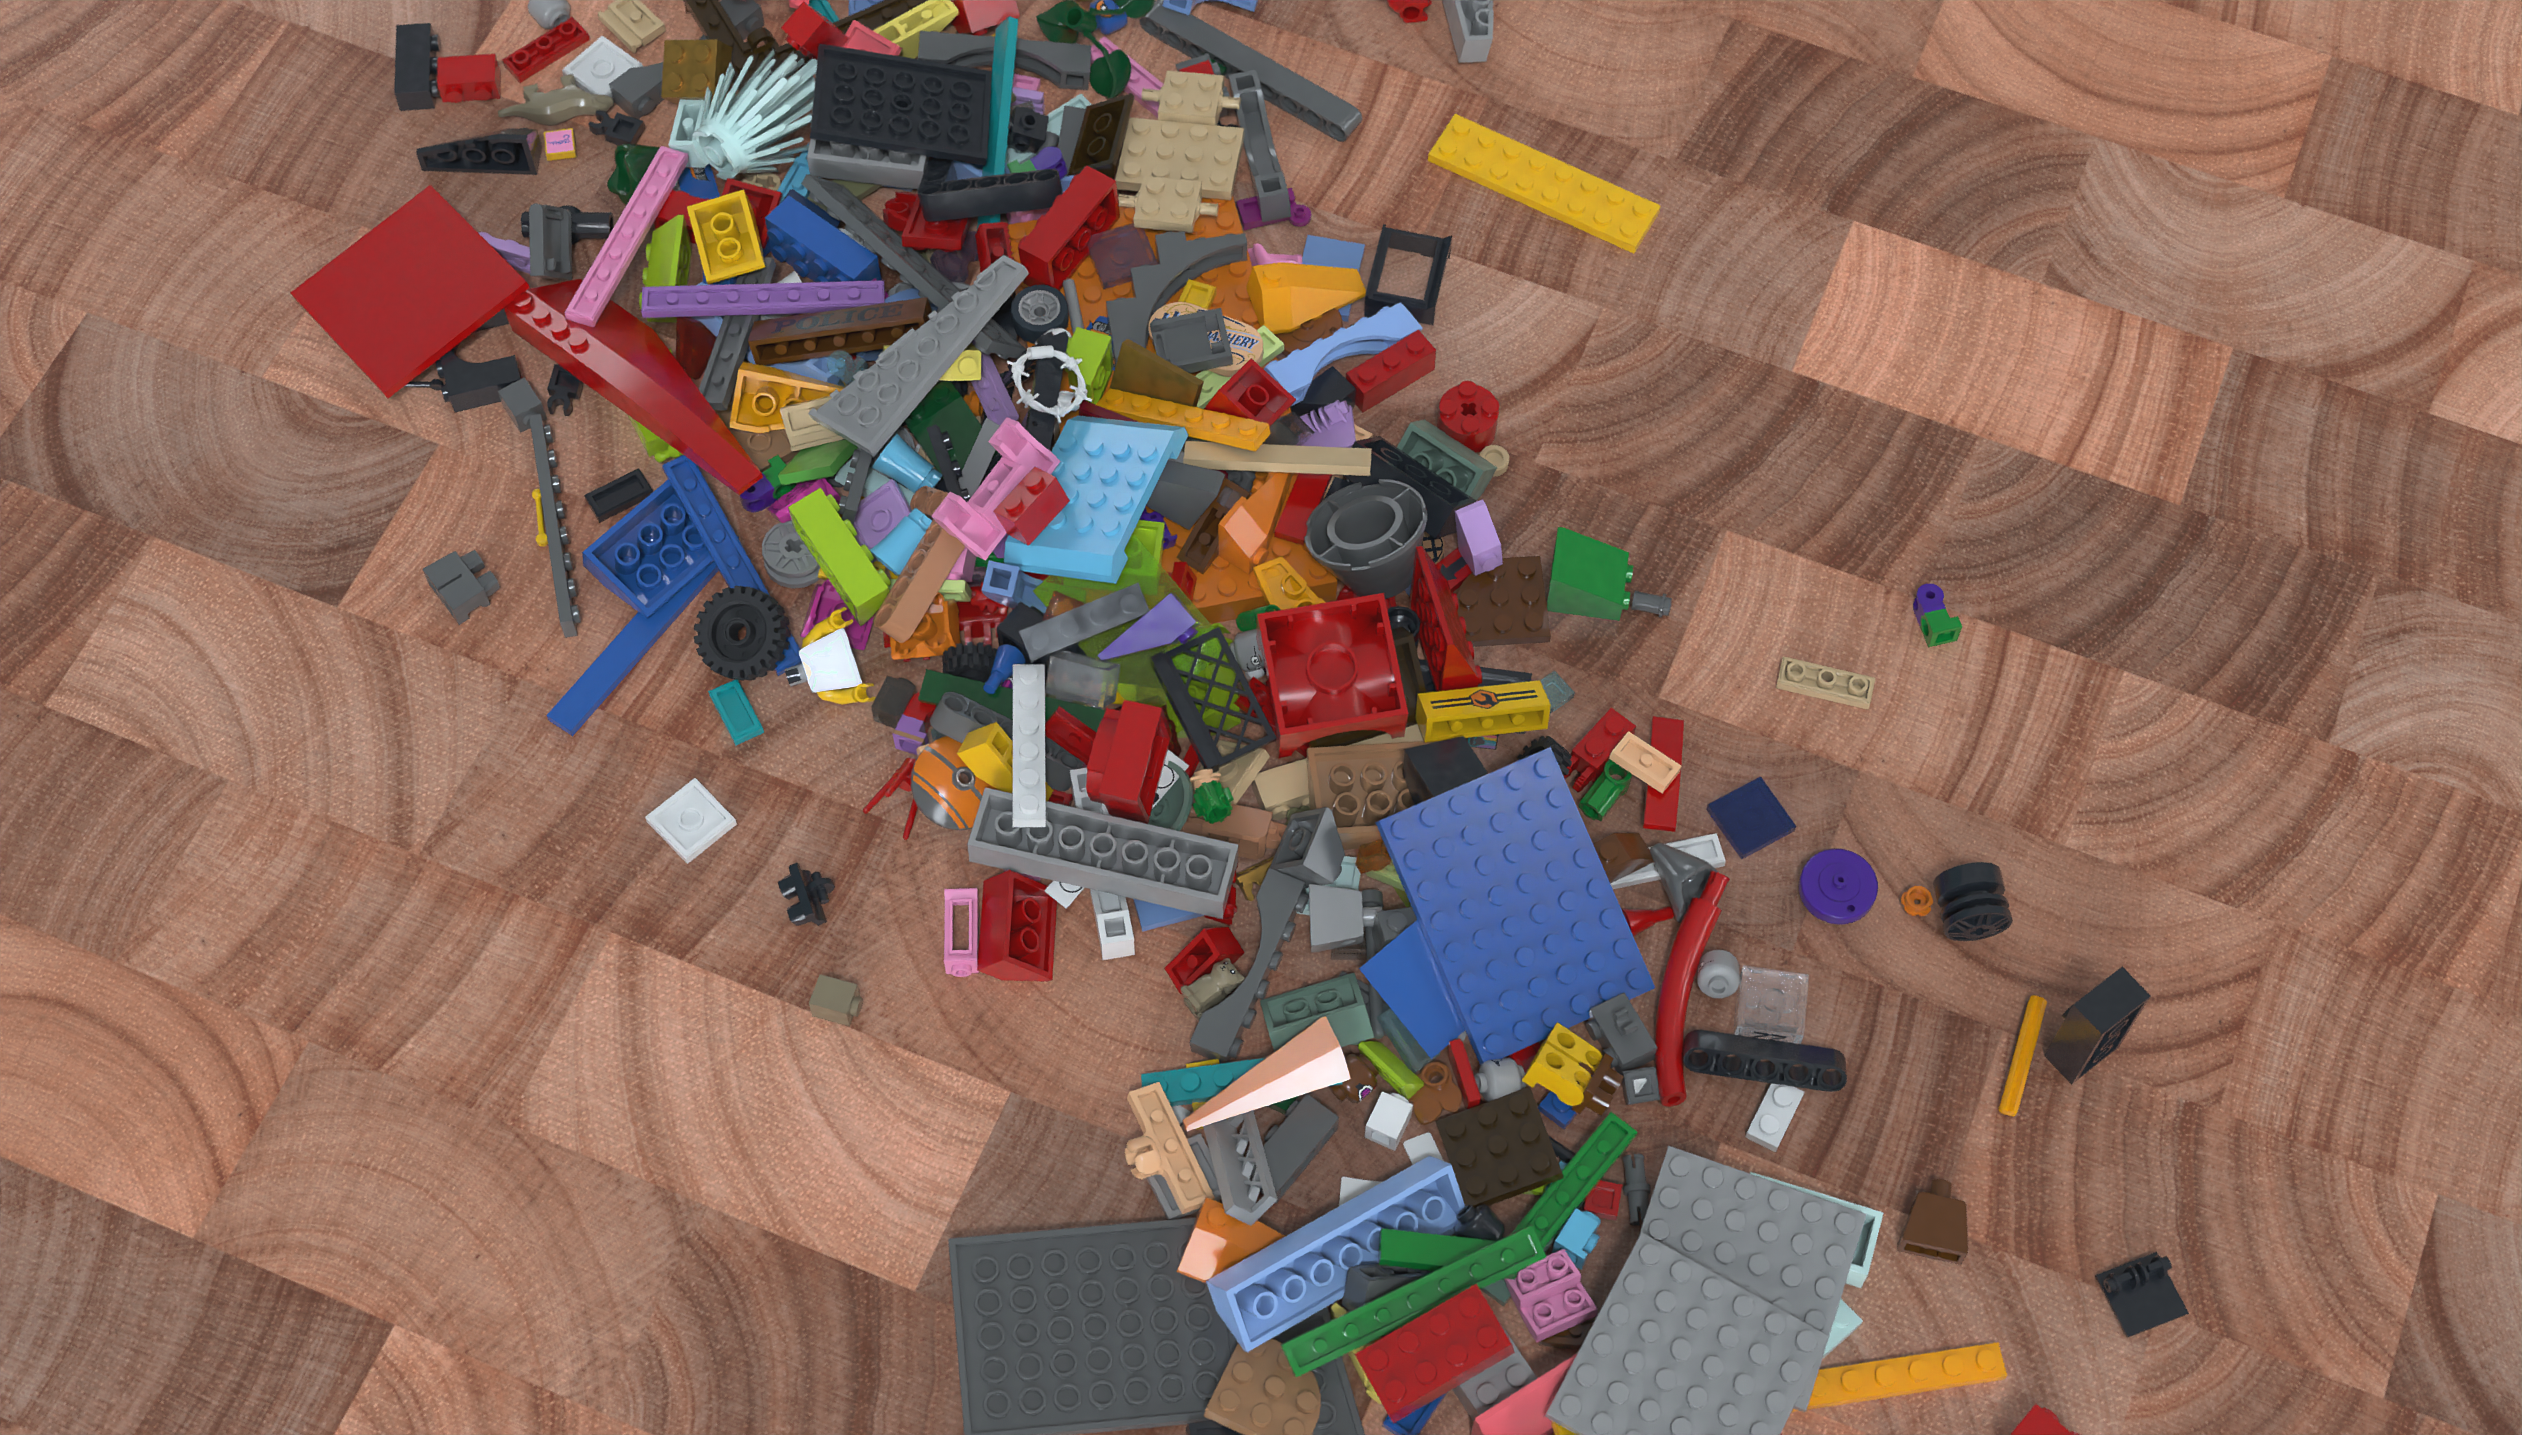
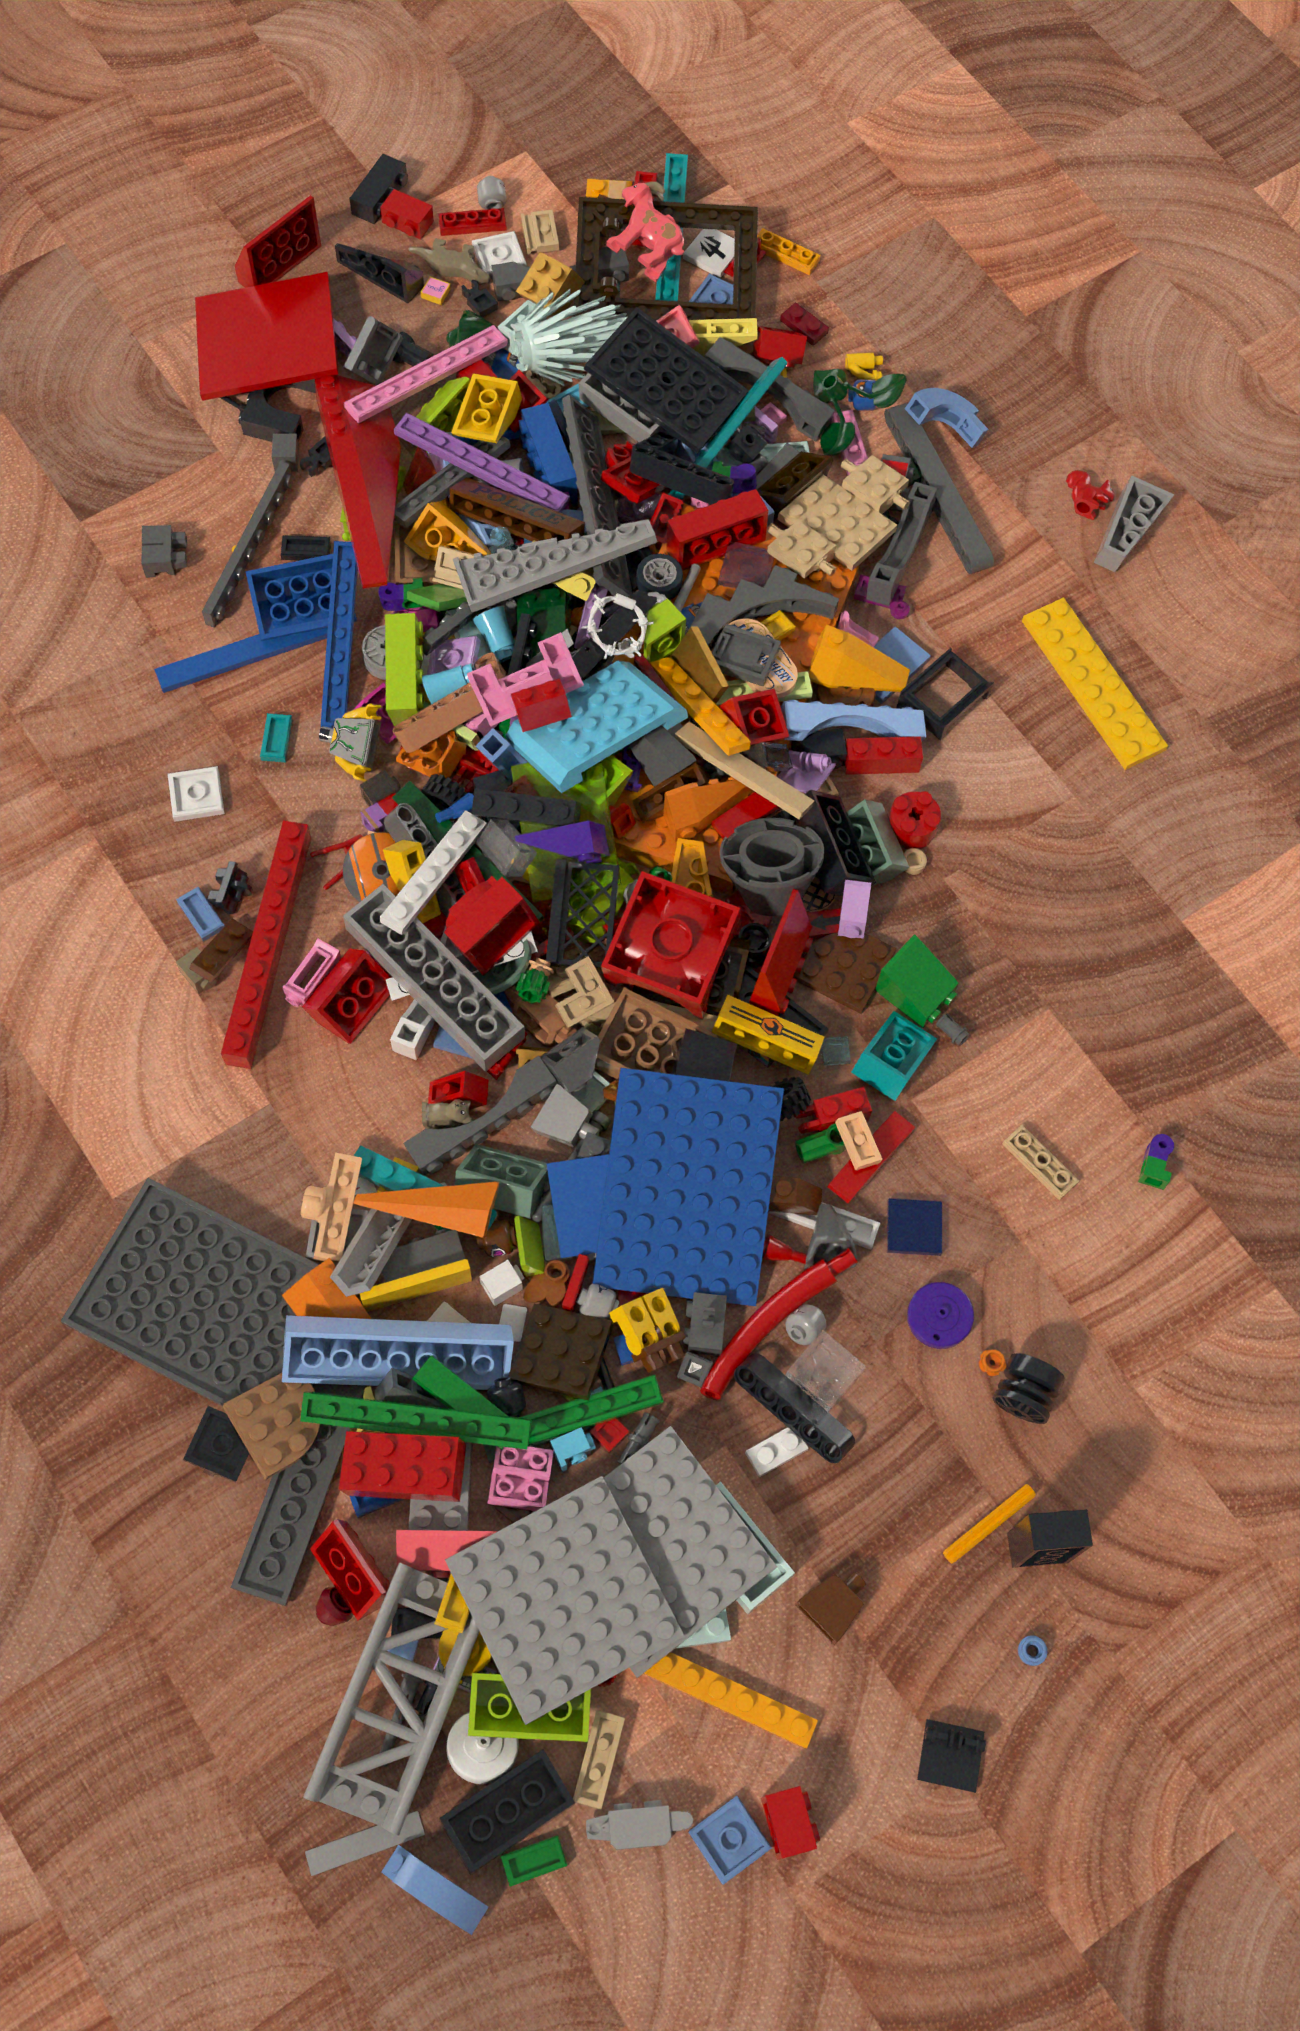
camera: 30 degrees right, 5 degrees up
black wheel [694,586,791,681] -> none
red brick [781,1,849,60] -> none
none -> medium blue tile [176,887,225,942]
none -> reddish brown plate [189,918,253,983]
none -> red brick [221,820,311,1069]
none -> red slope [235,195,321,288]
none -> yellow tile [359,1259,472,1312]
none -> tan plate [555,956,614,1028]
none -> teal slope [851,1011,937,1101]
none -> medium blue plate [1018,1636,1047,1666]

